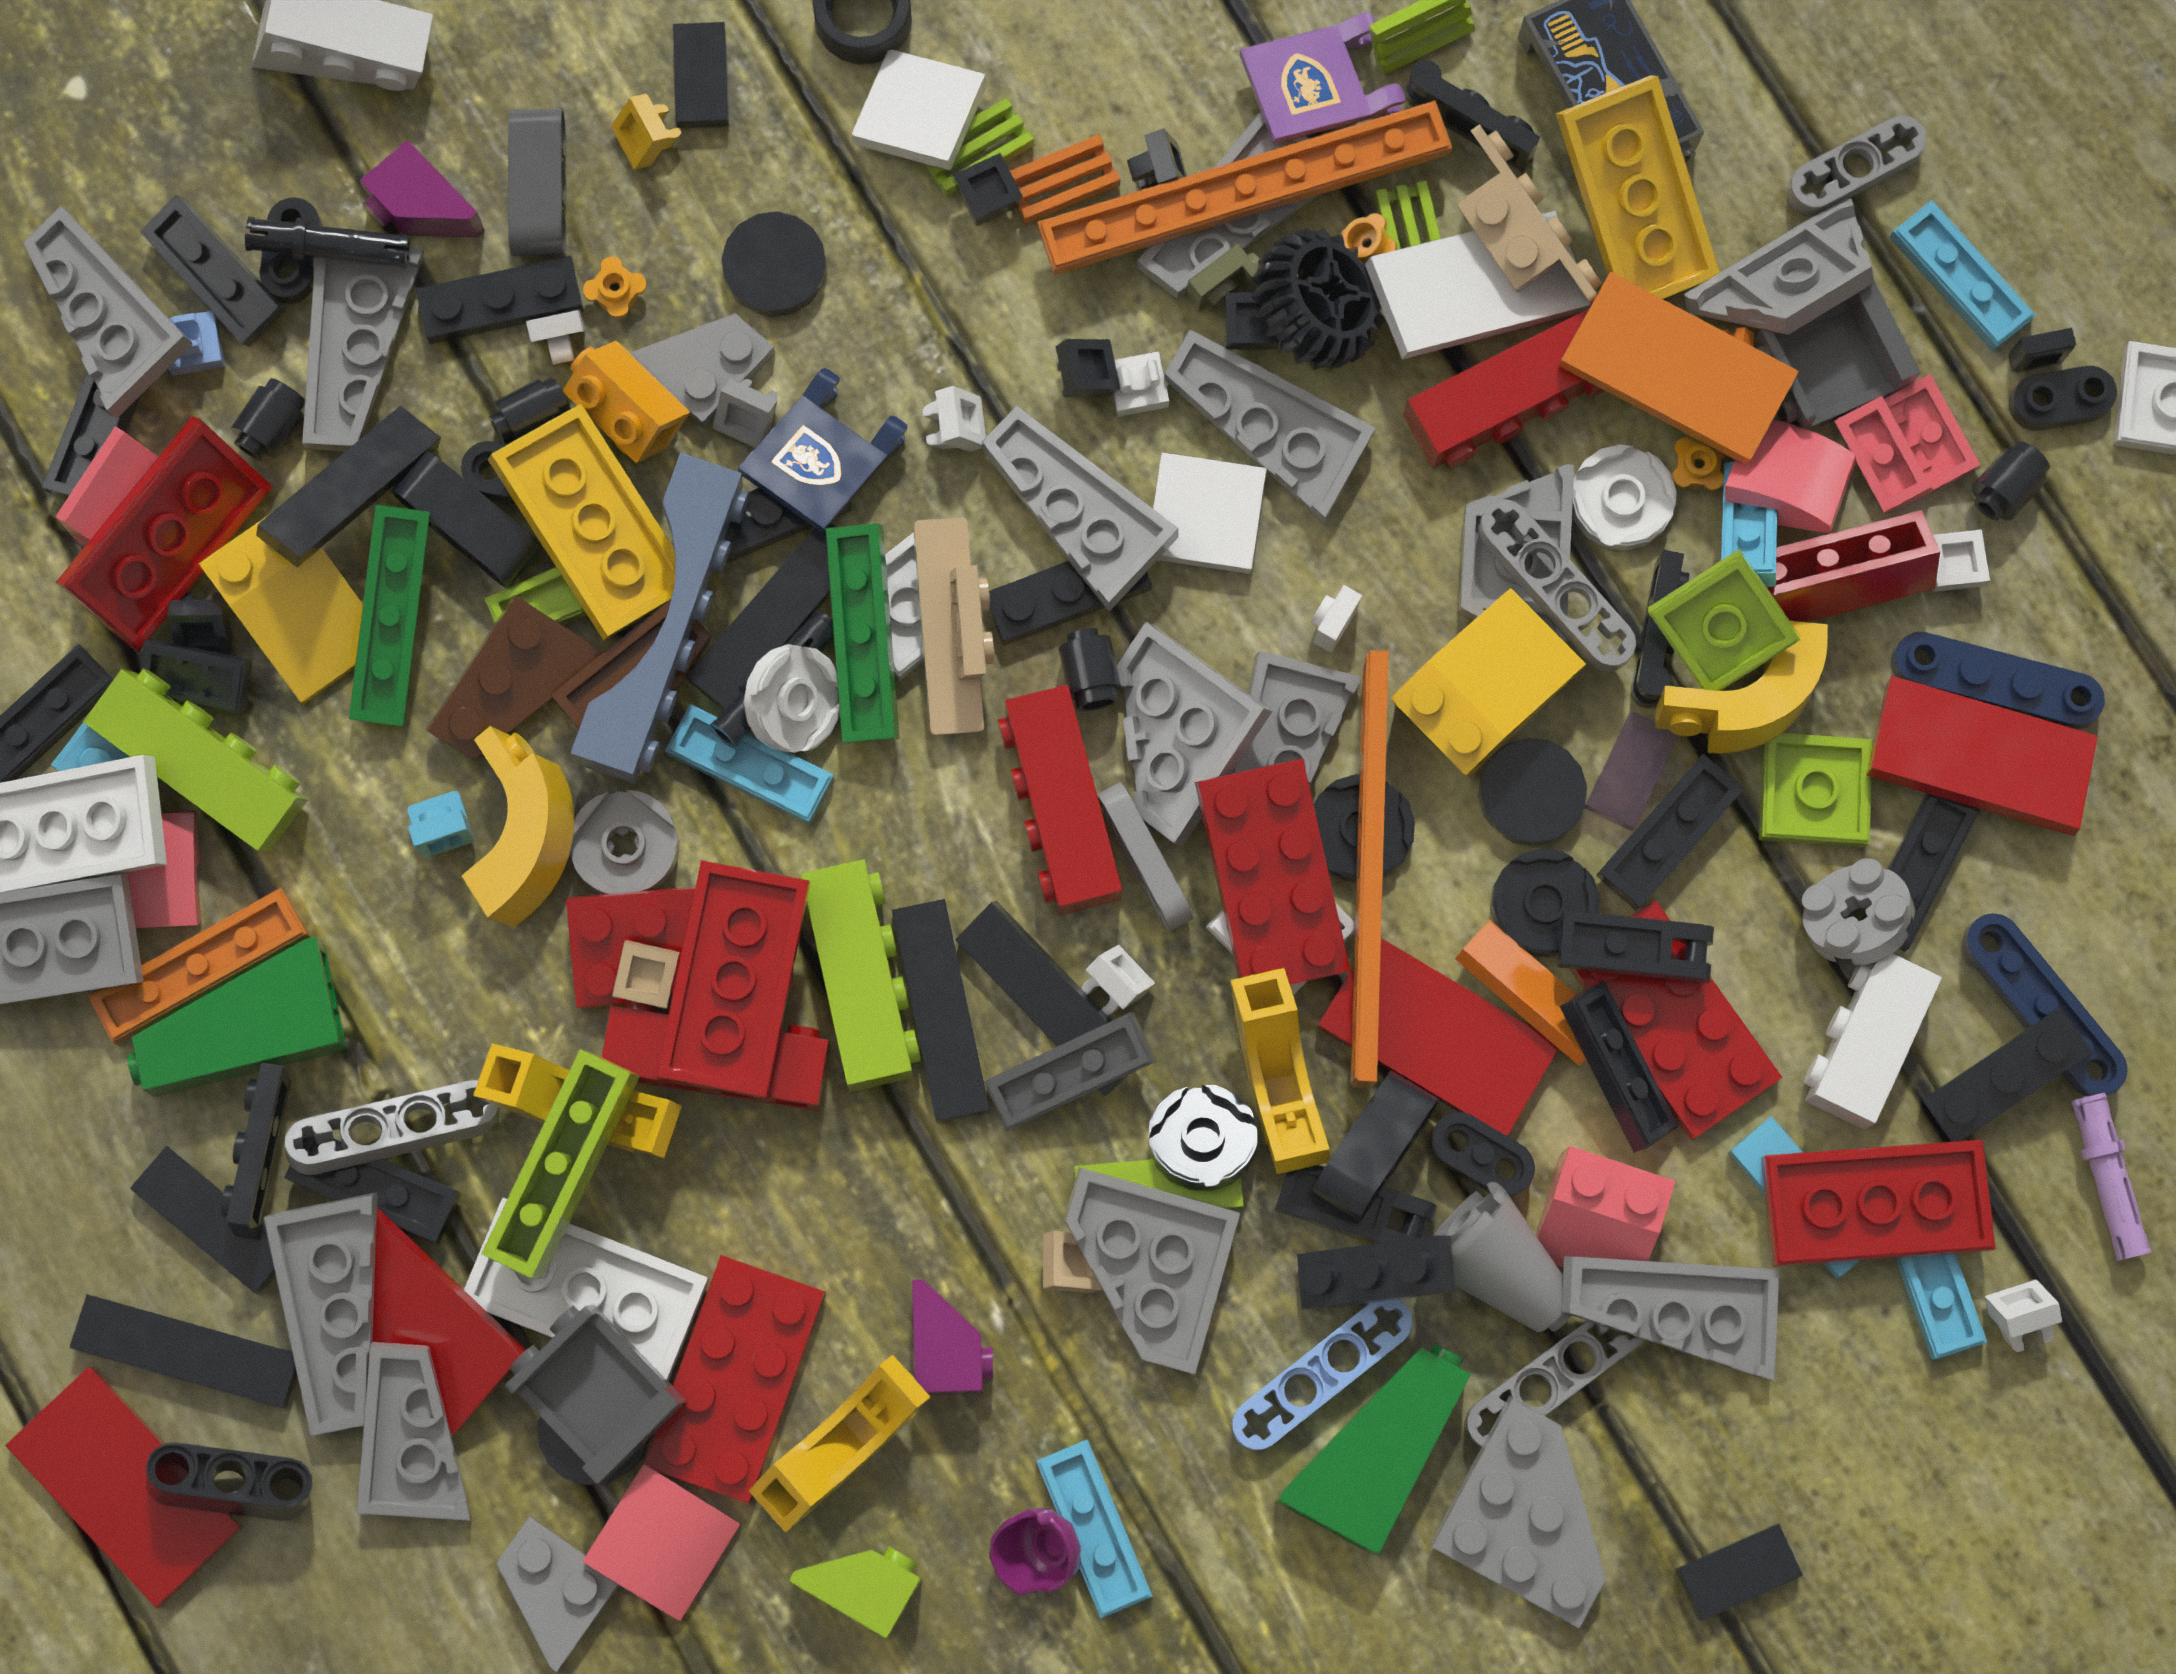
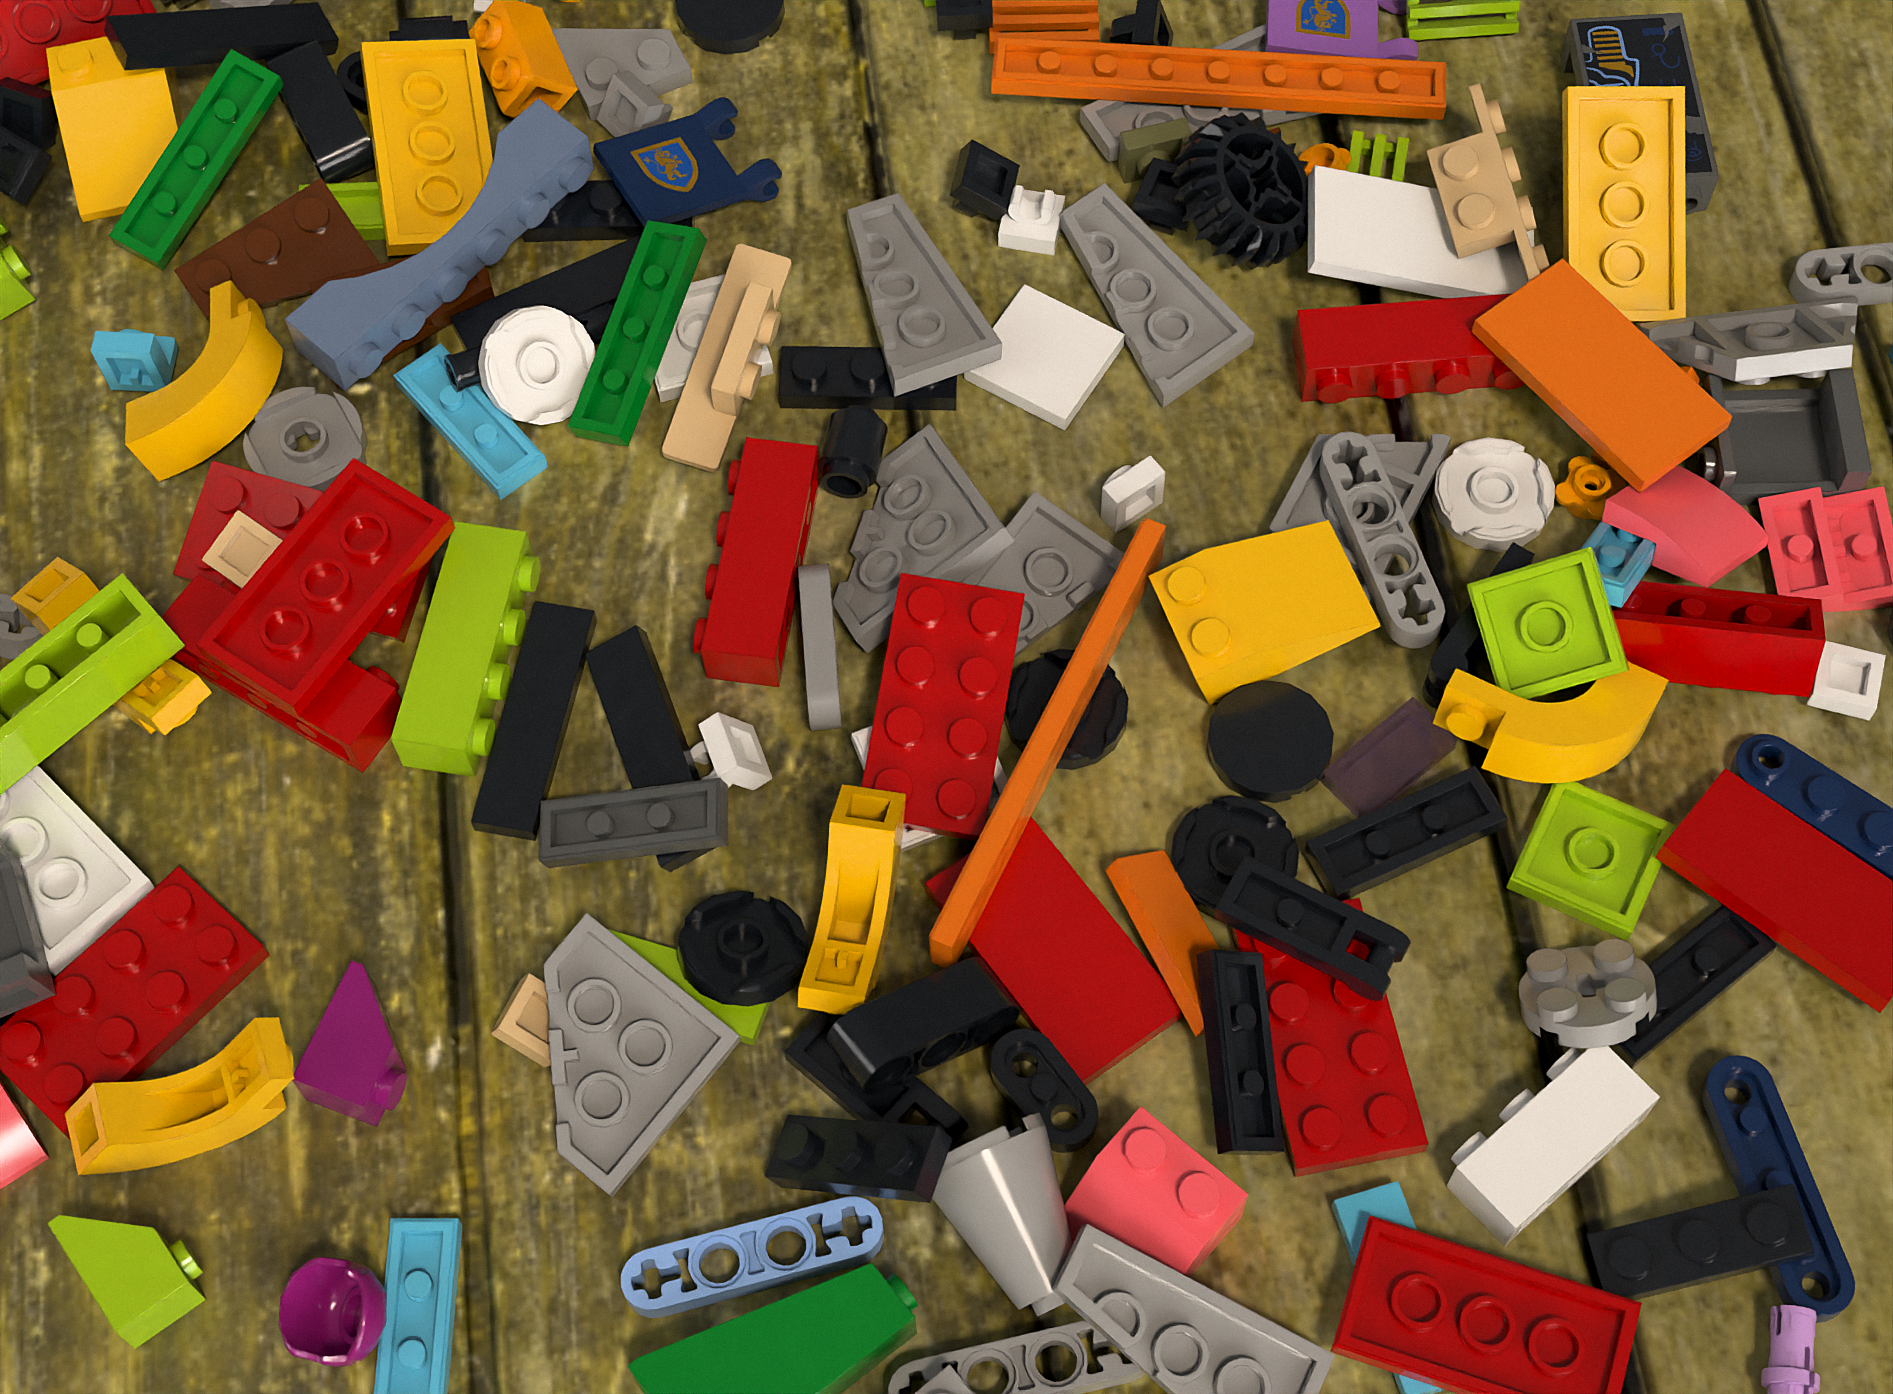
camera: 30 degrees right, 15 degrees down
white tile [923,386,986,452] -> none
black plate [1405,60,1540,172] -> none

